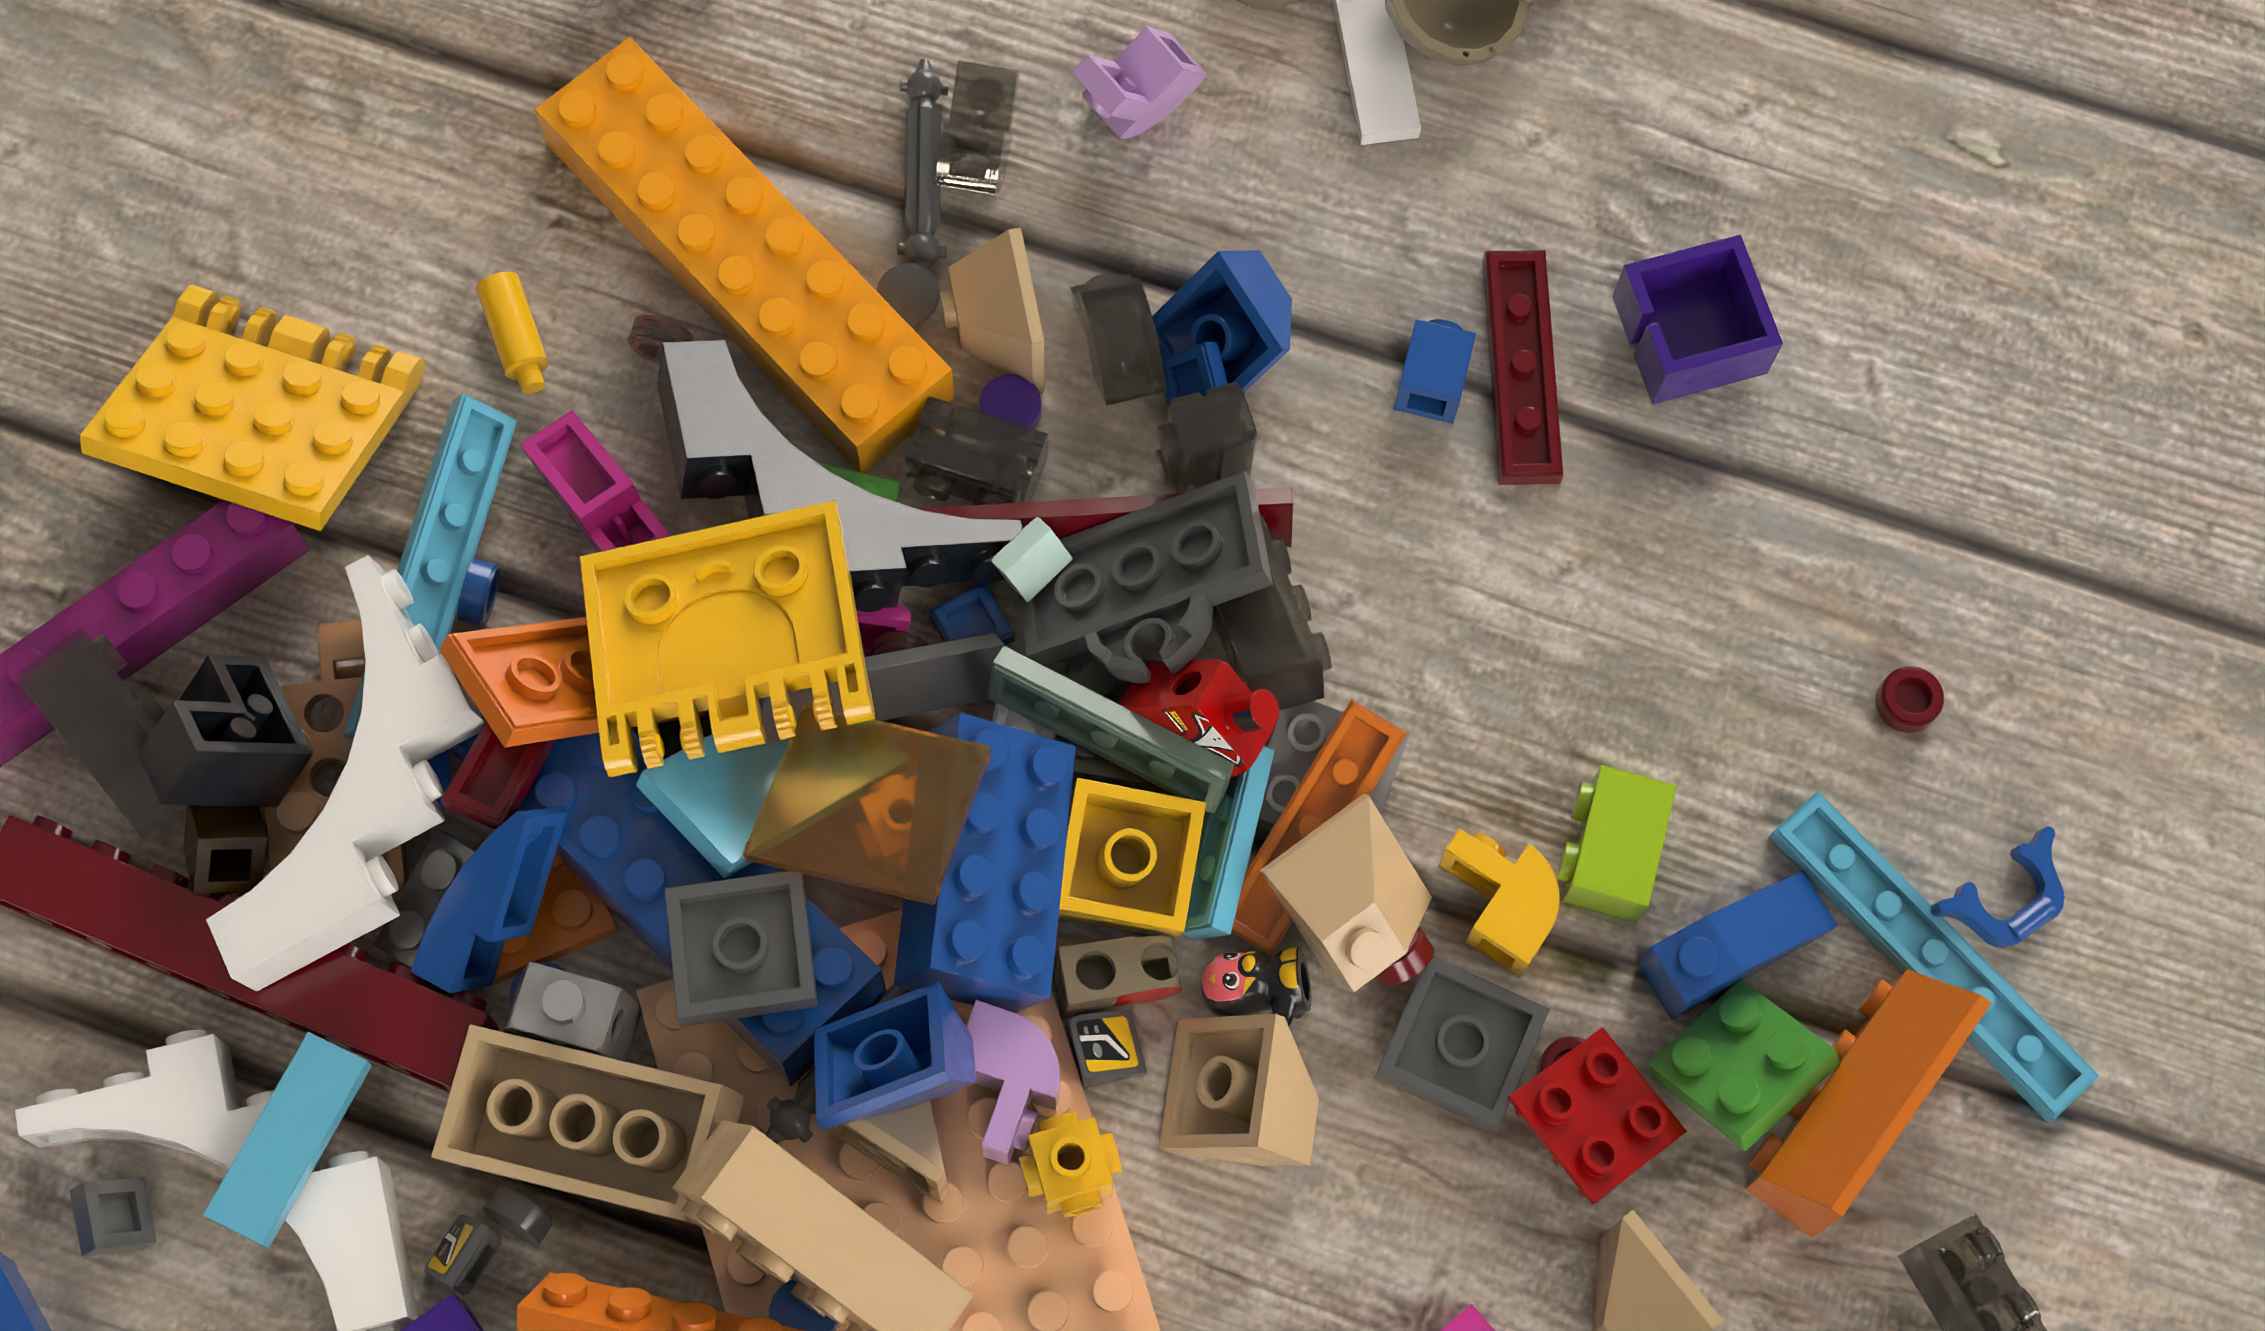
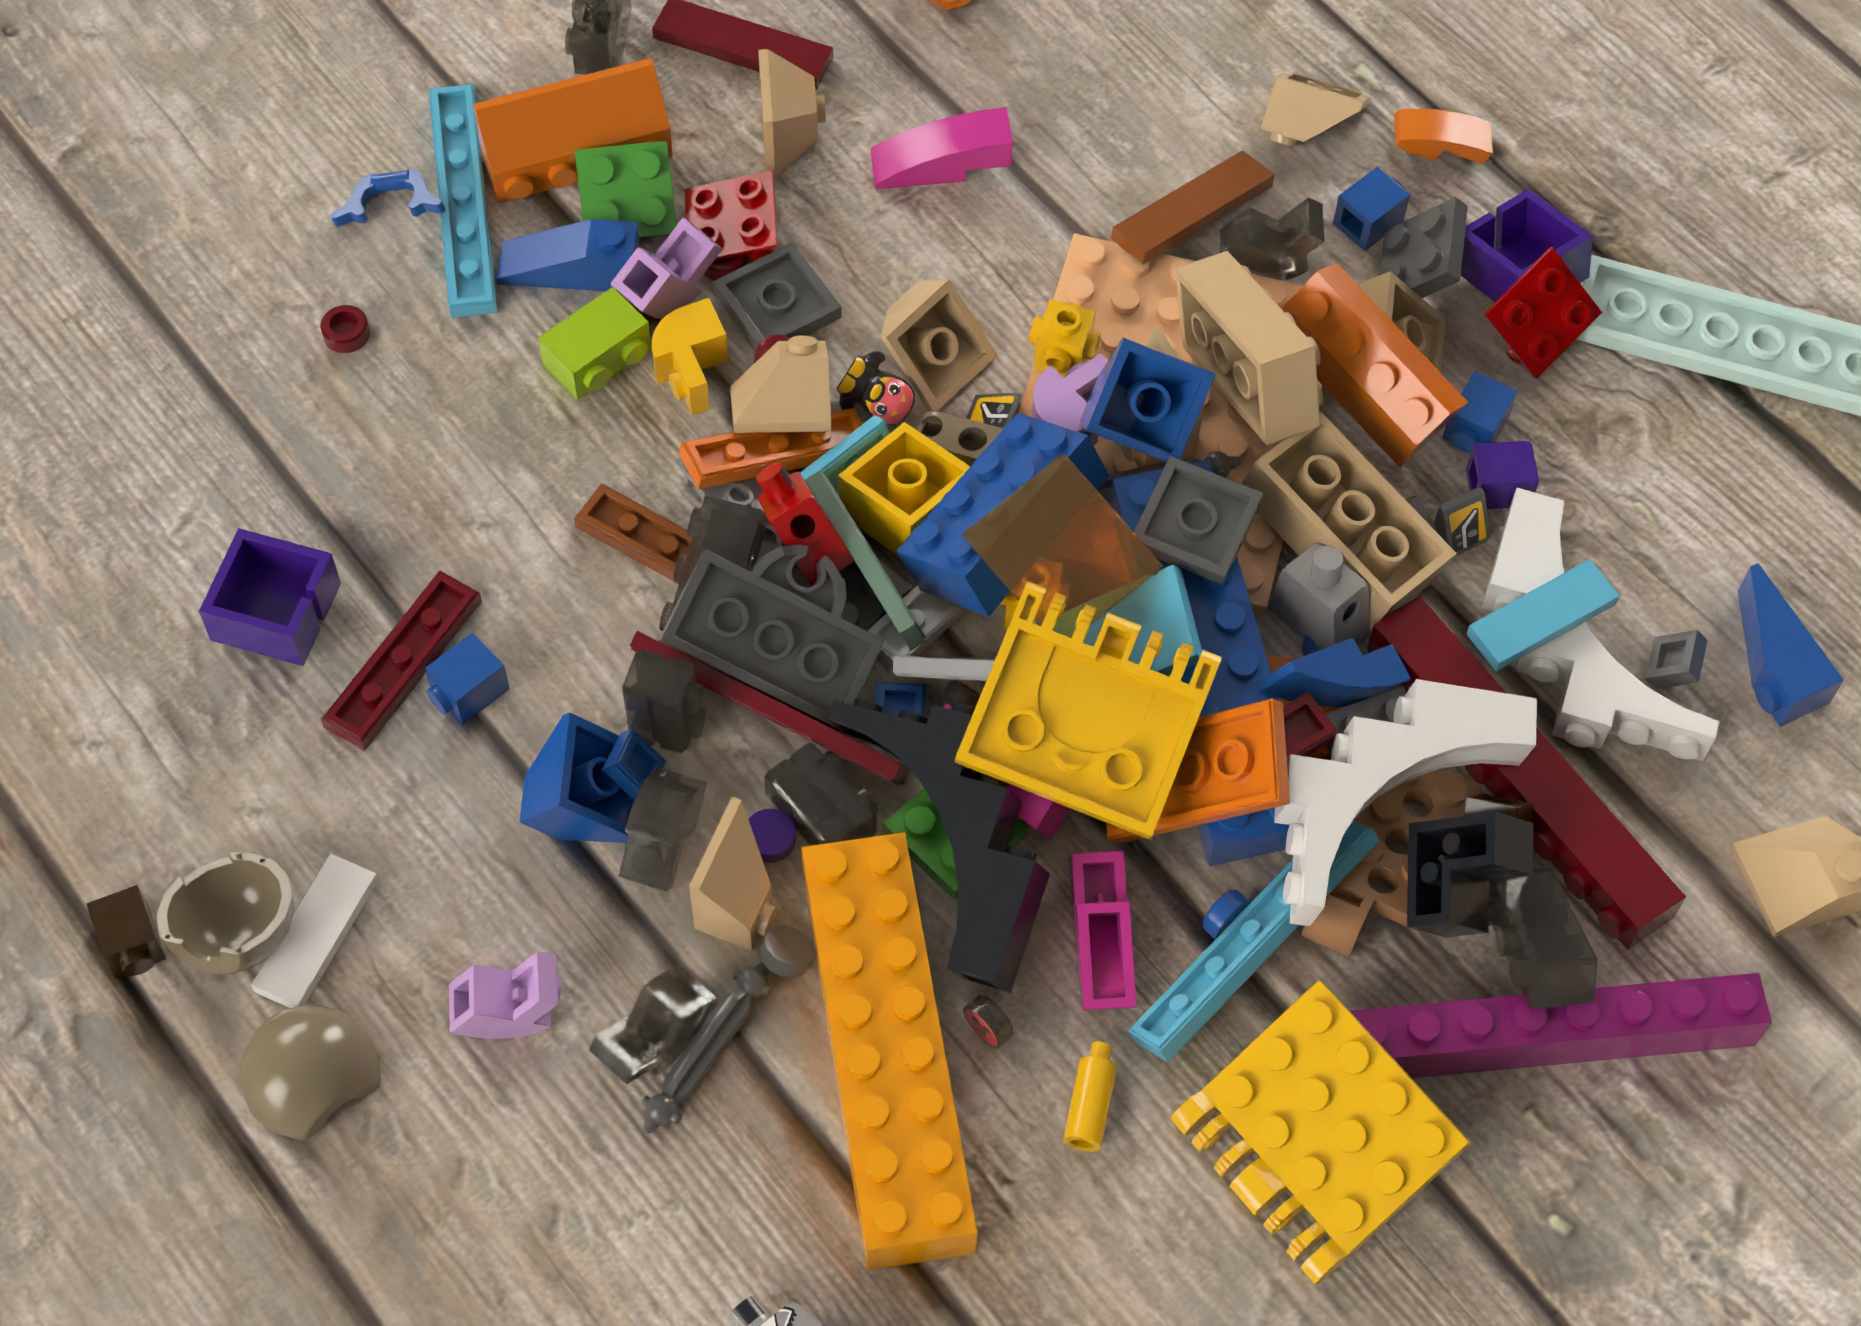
camera: 145 degrees left, 10 degrees down
light aqua tile [991,516,1073,603] -> none
none -> dark orange tile [574,483,753,587]
none -> lavender brick [610,218,722,319]

